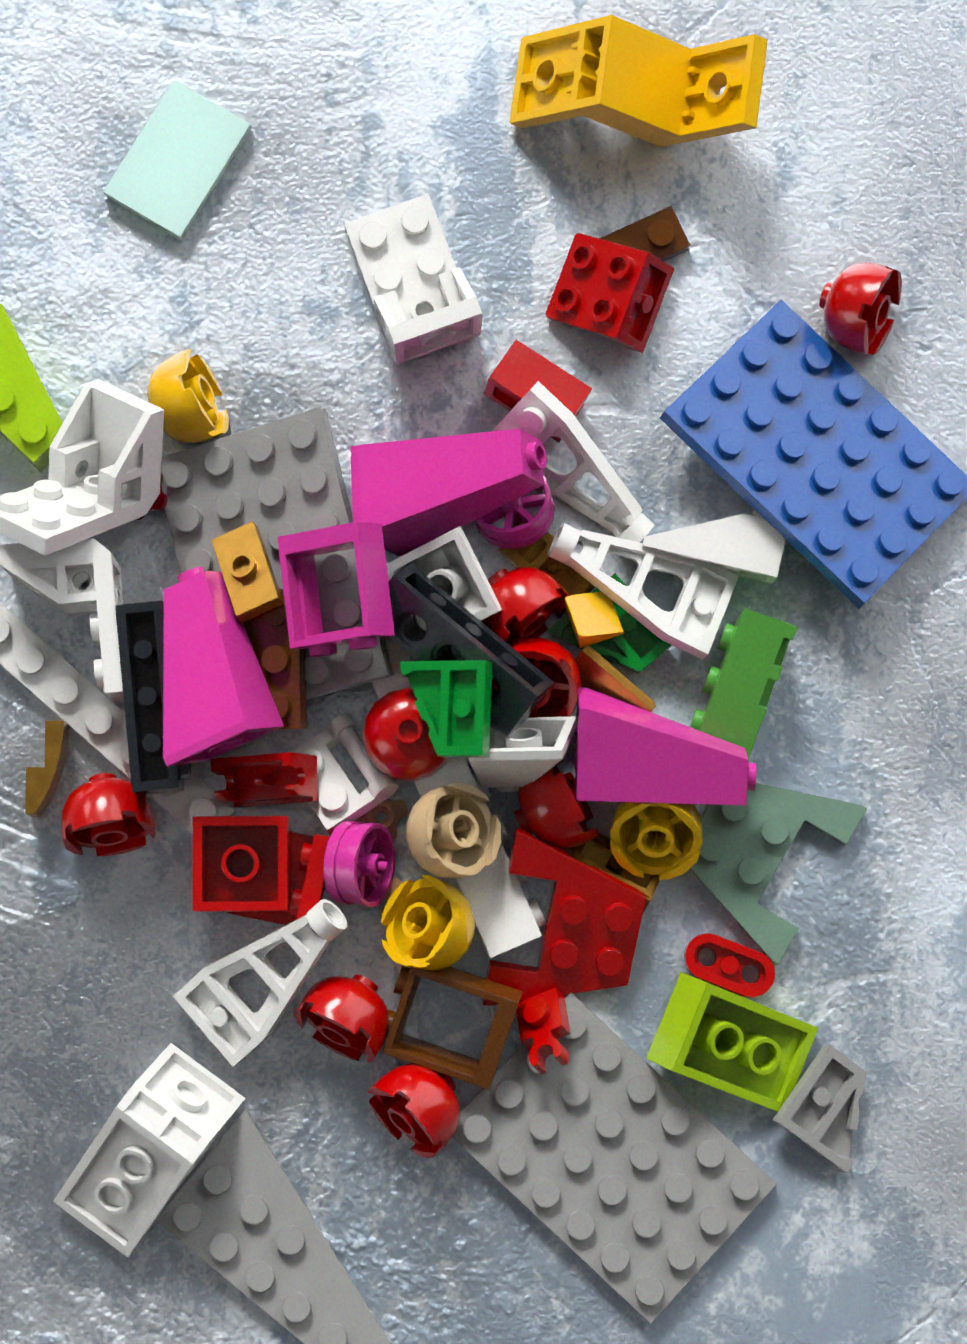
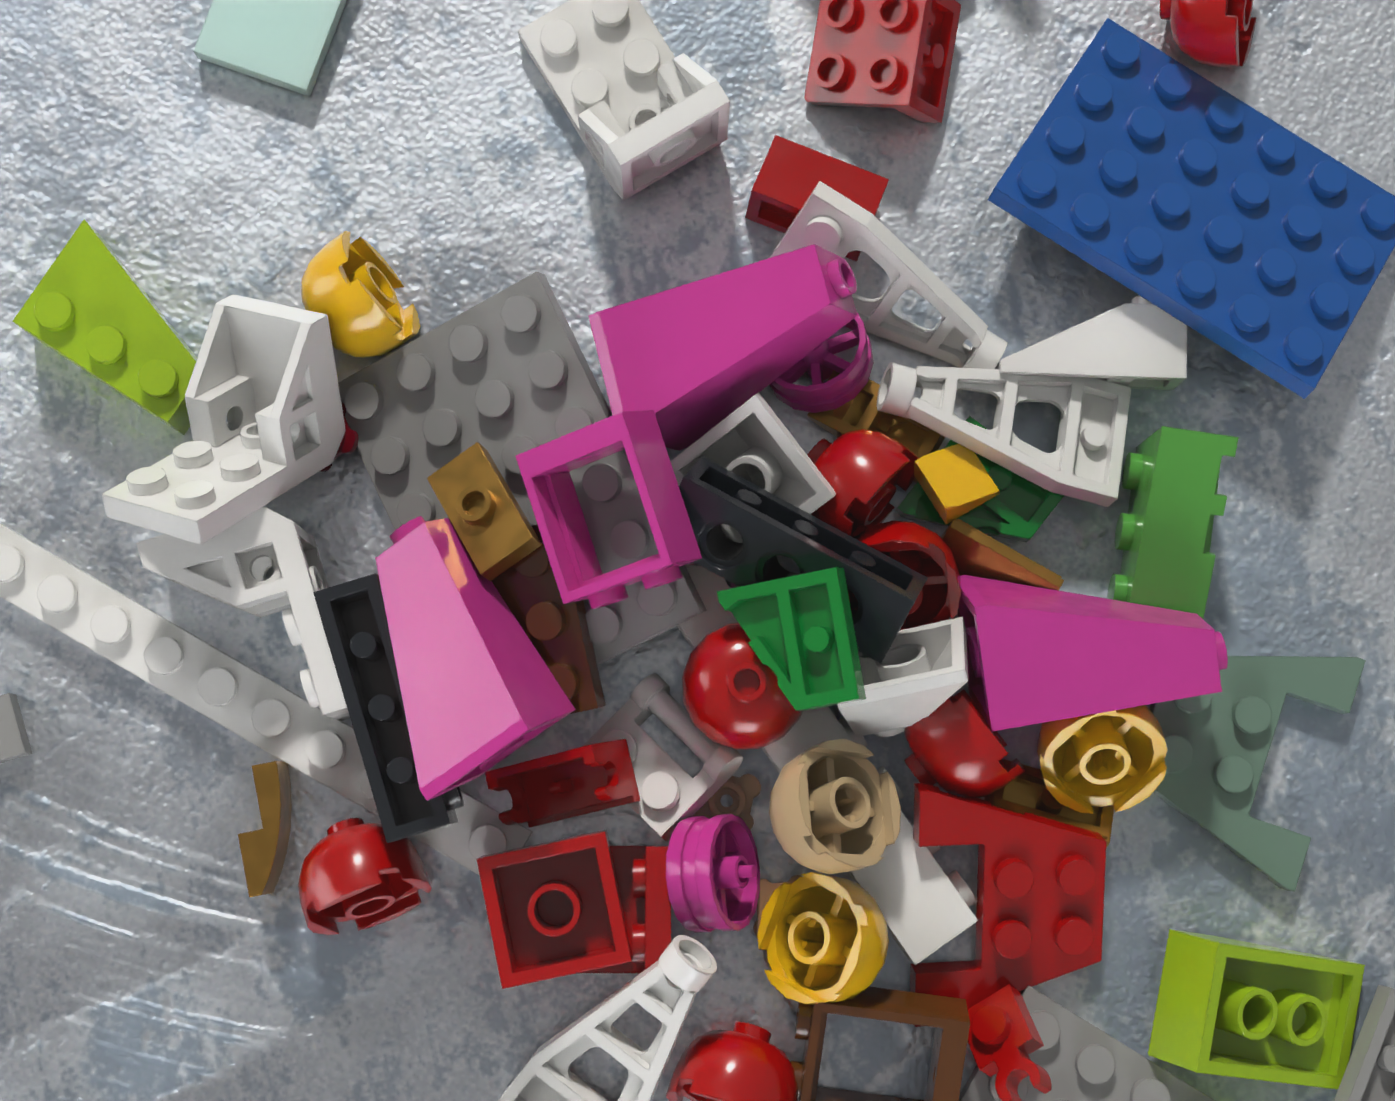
camera: 10 degrees left, 0 degrees up
red plate [684,933,775,997] -> none

